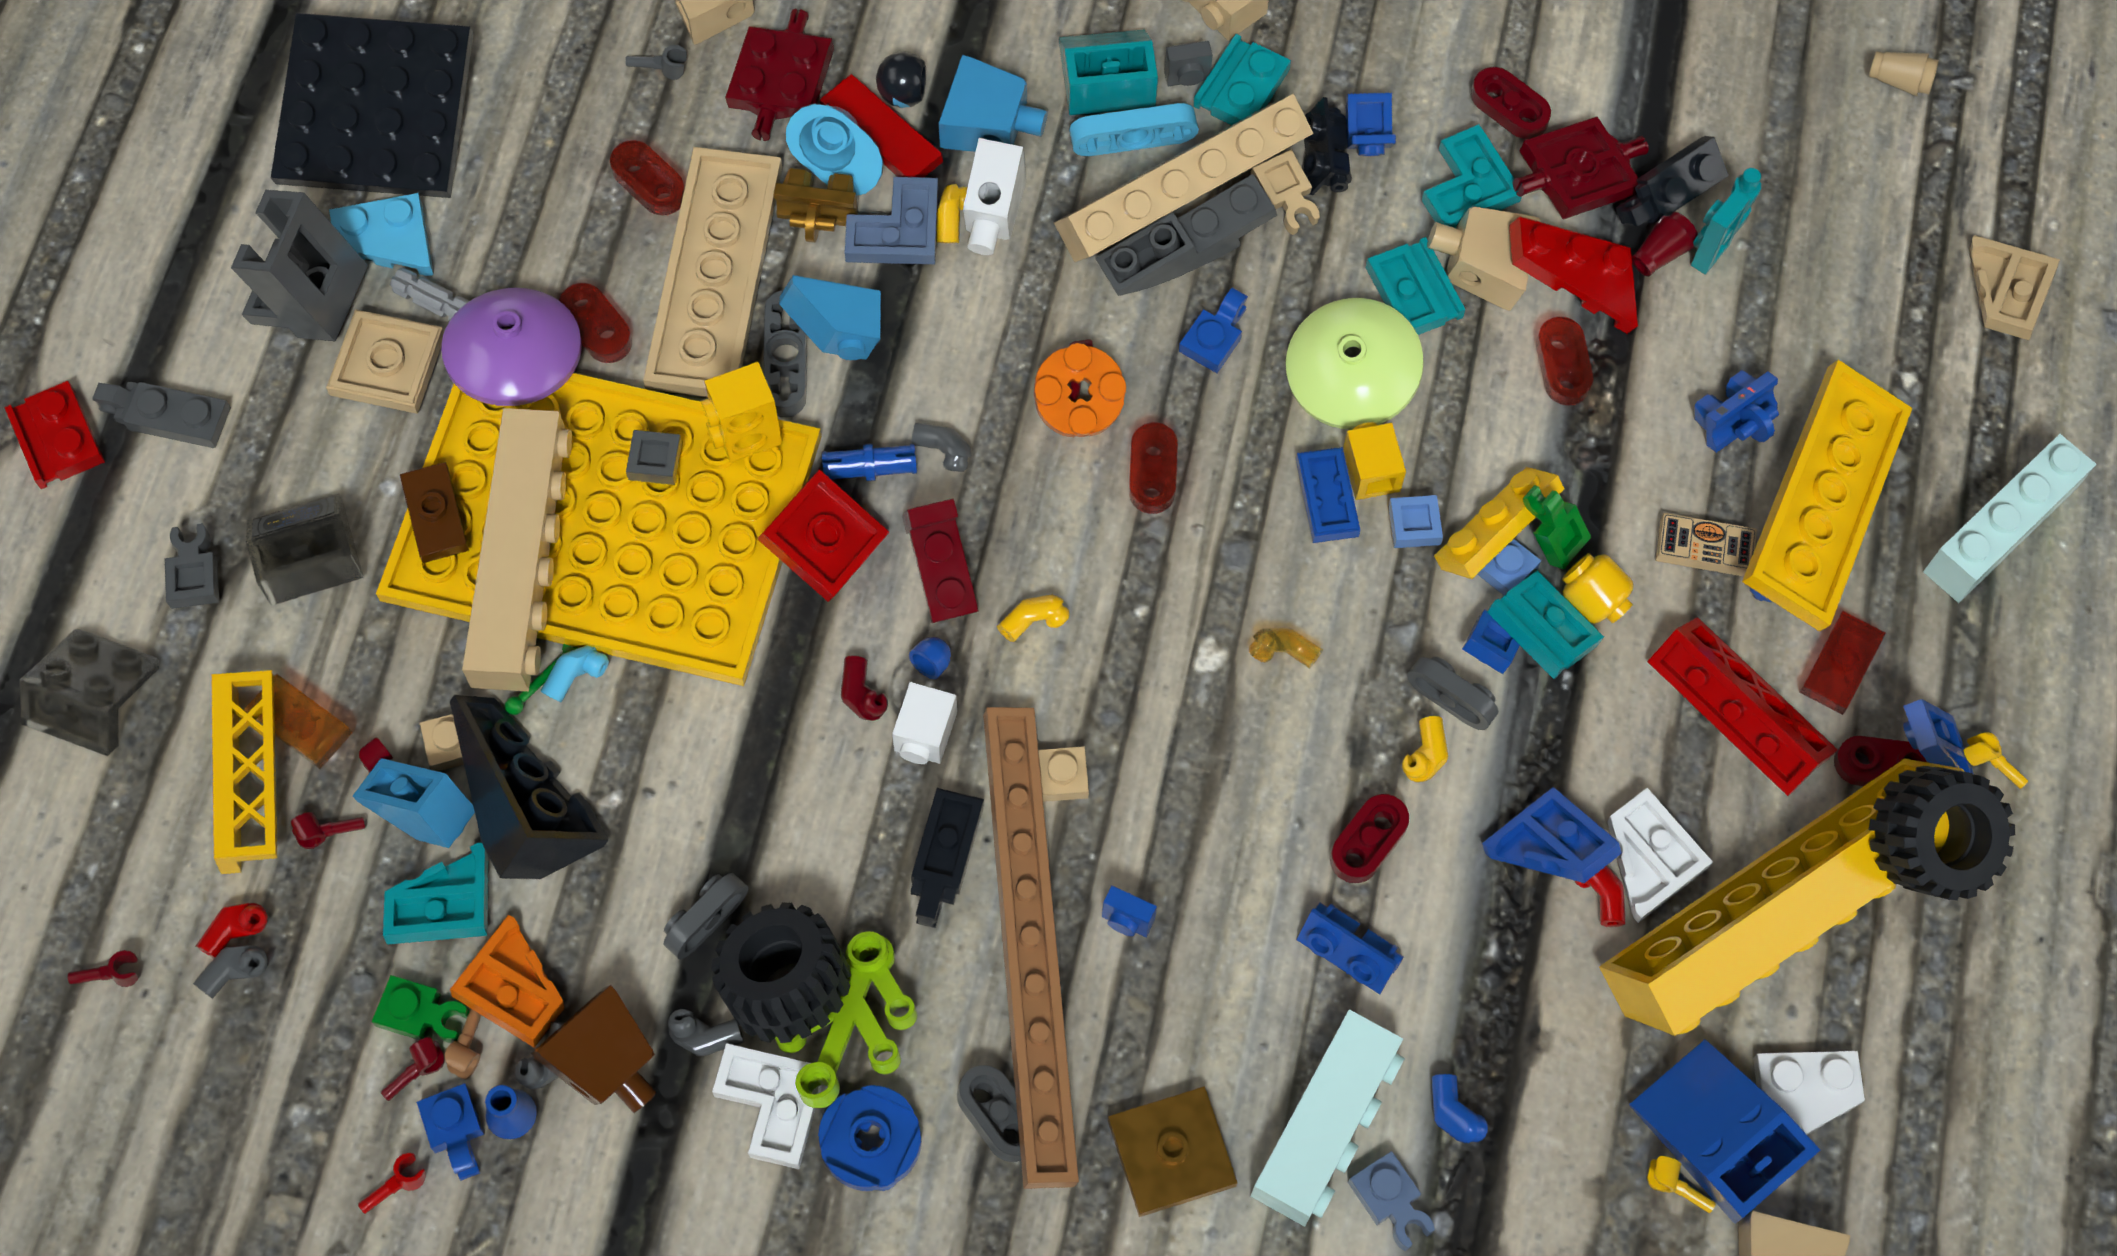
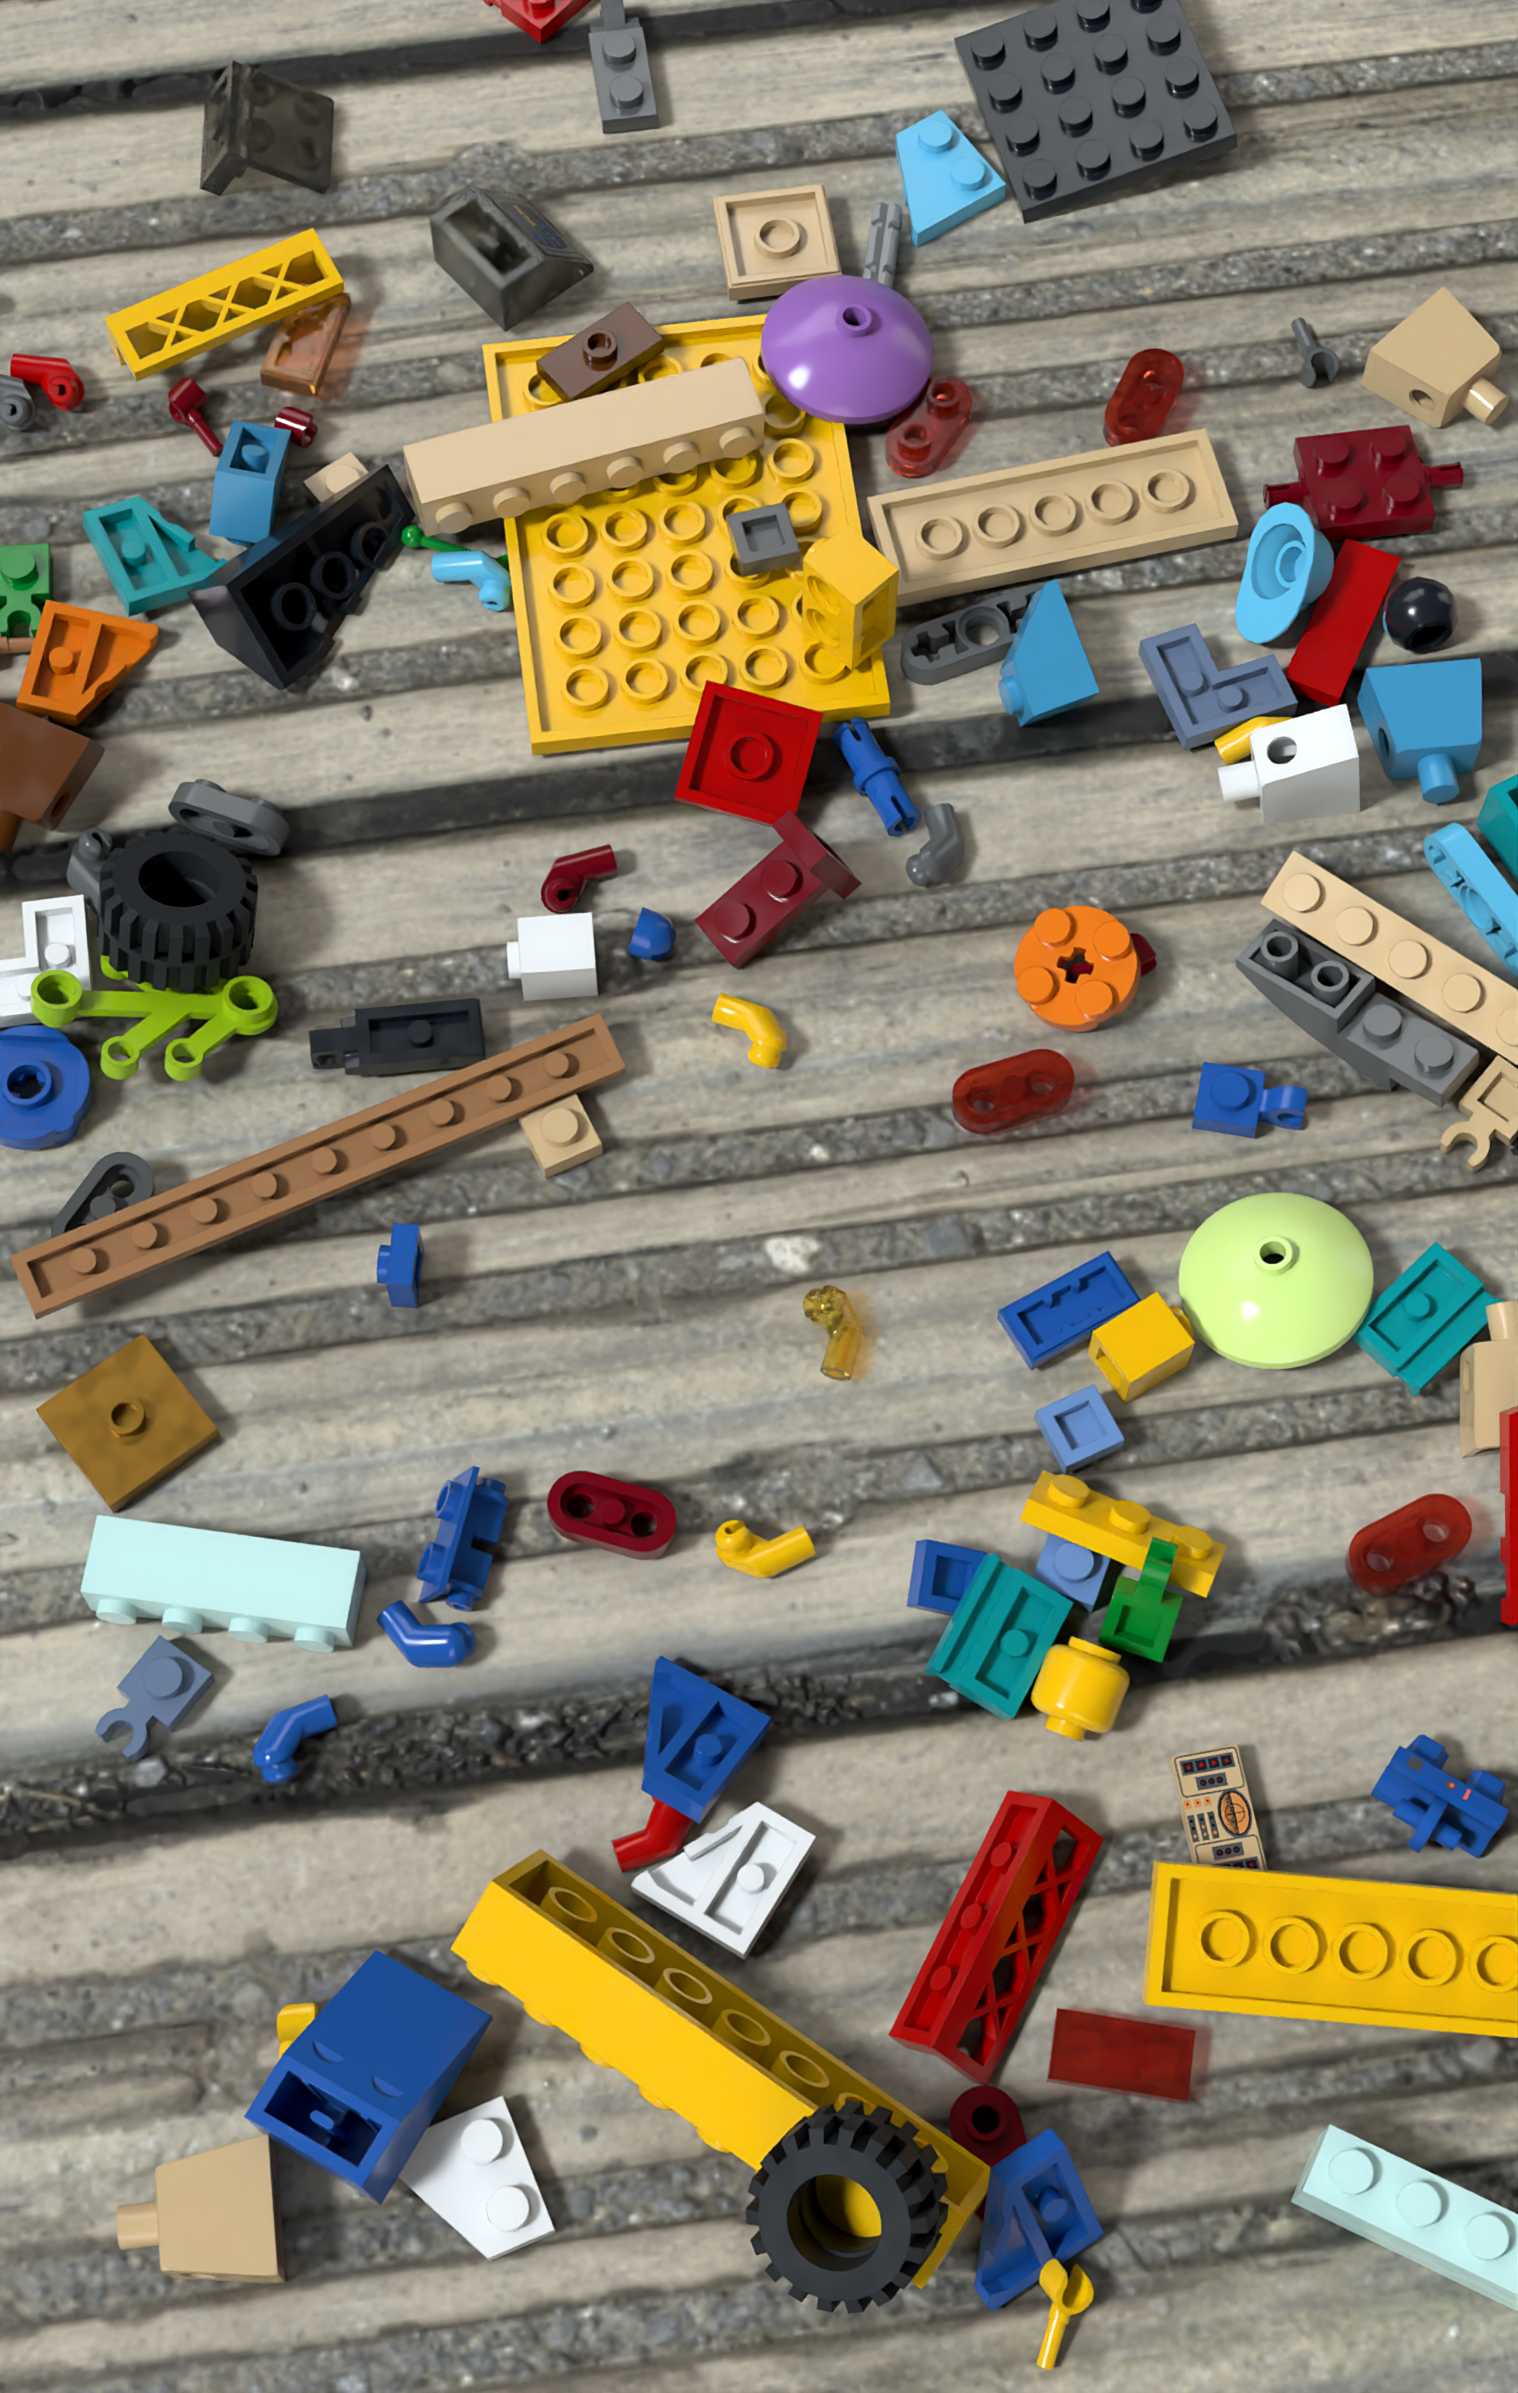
camera: 70 degrees right, 0 degrees up
dark grey plate [165,523,219,609] -> none
dark grey brick [231,189,368,342] -> none
pearl gold hips [773,168,858,243] -> none
dark grey plate [1407,657,1499,730] -> none
none -> blue arm [376,1600,476,1668]

